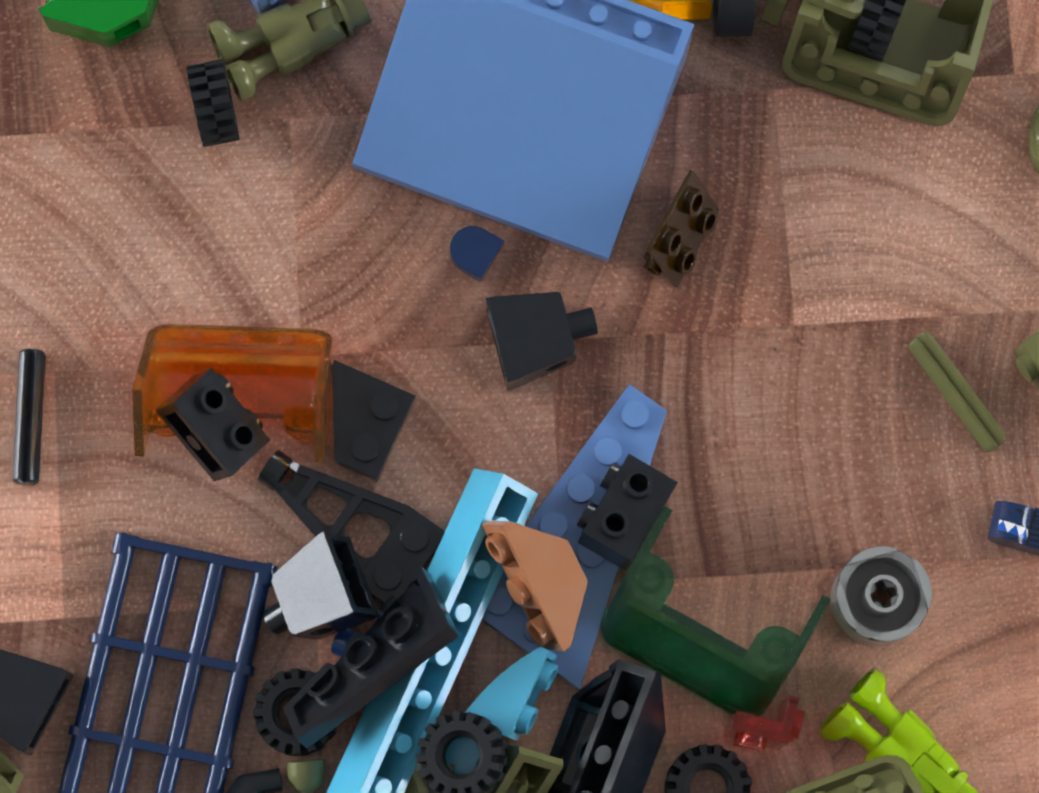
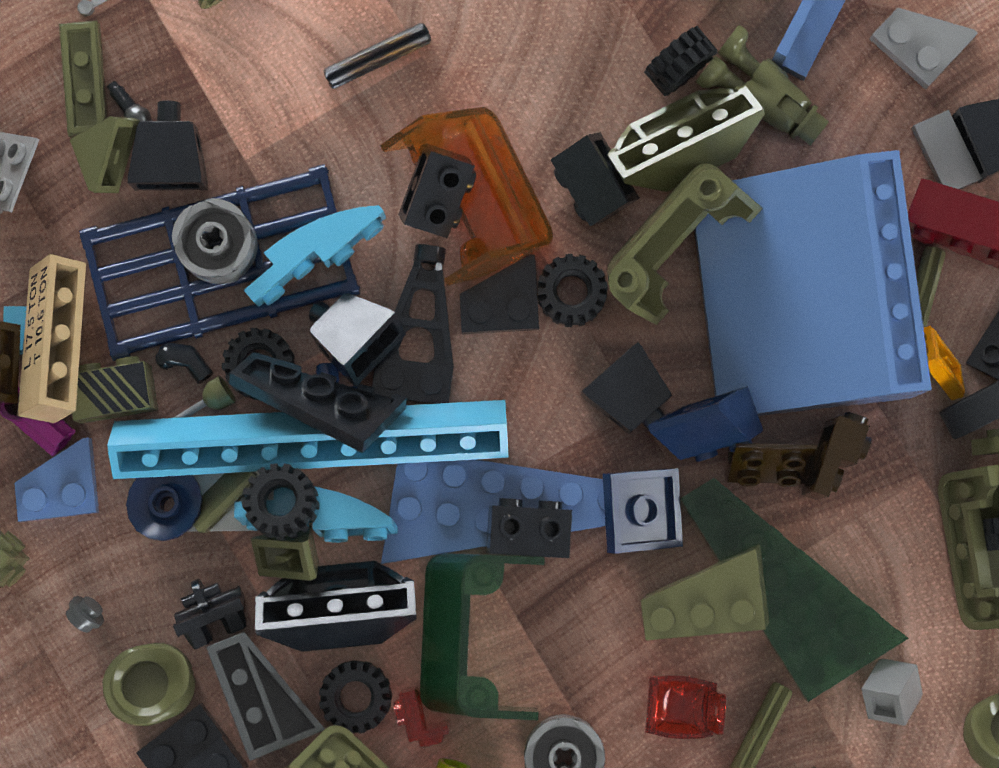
camera: 70 degrees right, 5 degrees up
dark blue tile [450,226,504,282] -> none
nougat slope [482,520,588,652] -> none
none -> light grey brick [172,198,258,284]
none -> medium azure slope [244,205,386,307]
none -> black tyre [537,254,608,327]
none -> black brick [551,132,640,226]
none -> plate [603,468,683,554]
none -> olive wedge [607,86,765,192]
none -> olive windscreen [607,163,763,325]
none -> olive wedge [641,543,769,640]
none -> clear red piece [645,675,726,739]
none -> dark blue slope [648,386,764,462]
none -> clear green wing [680,478,909,702]
none -> dark brown plate [801,412,872,500]
none -> light grey panel [861,659,923,726]

